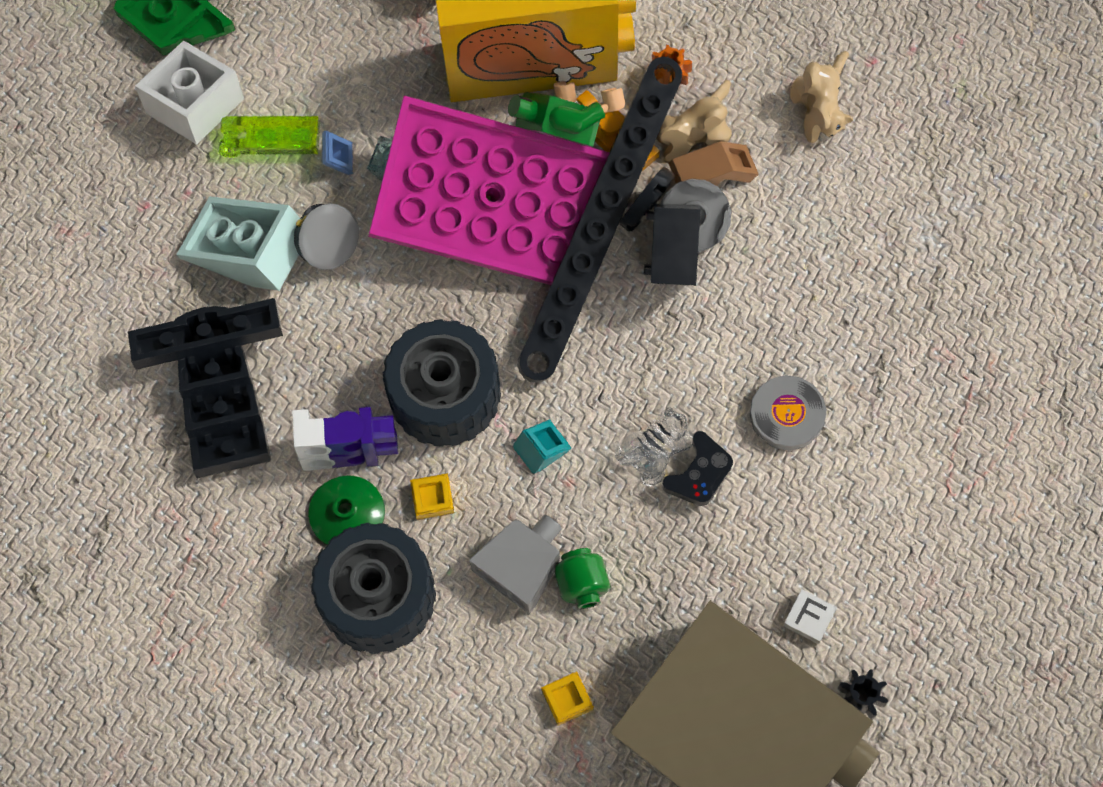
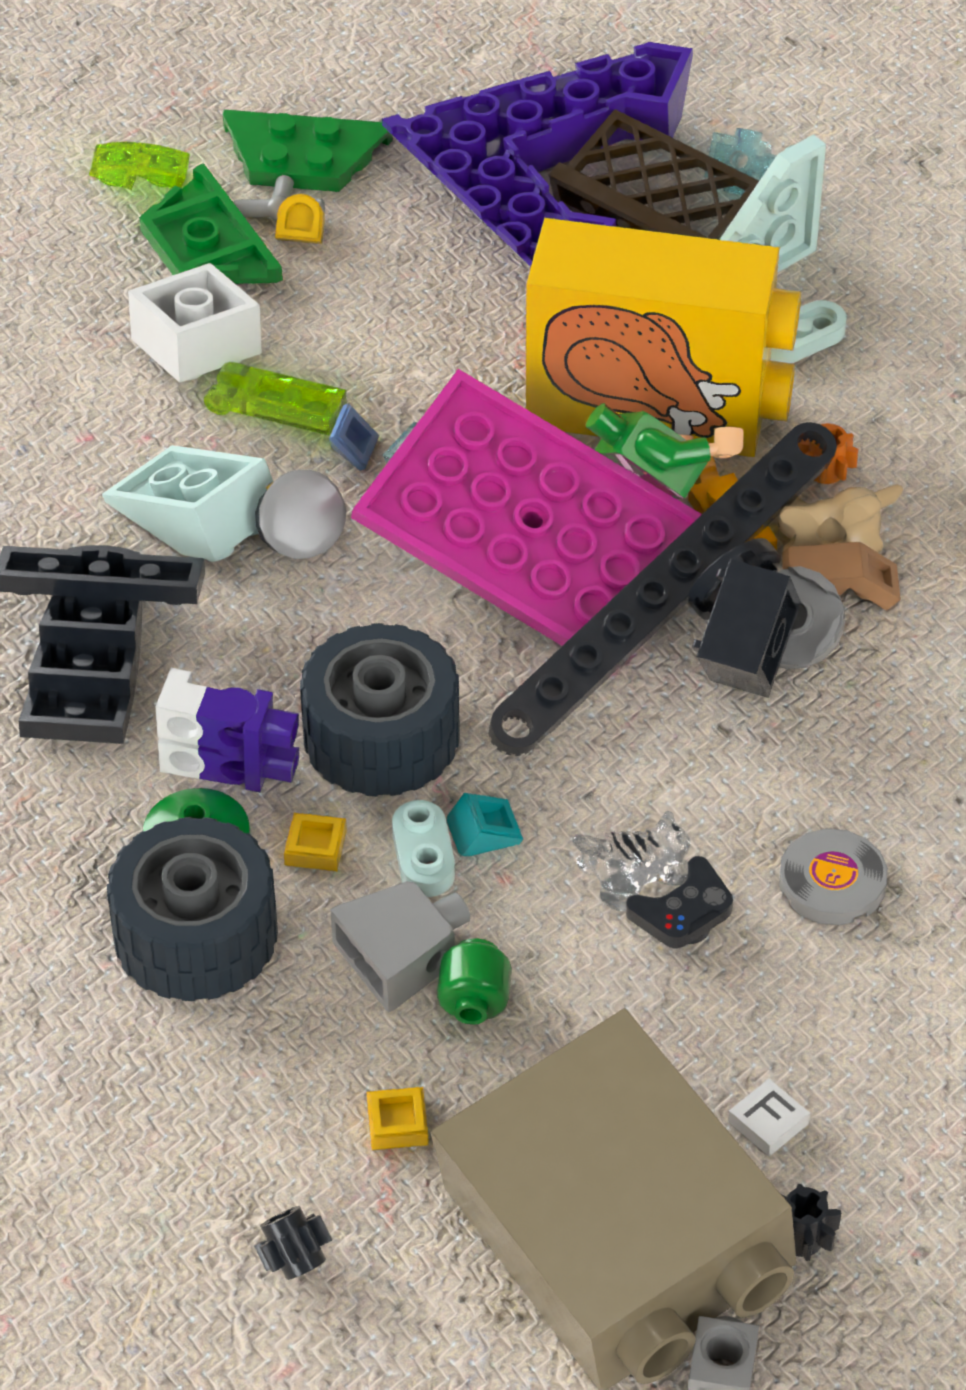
camera: 15 degrees right, 20 degrees down
none -> light aqua plate [392,800,455,897]

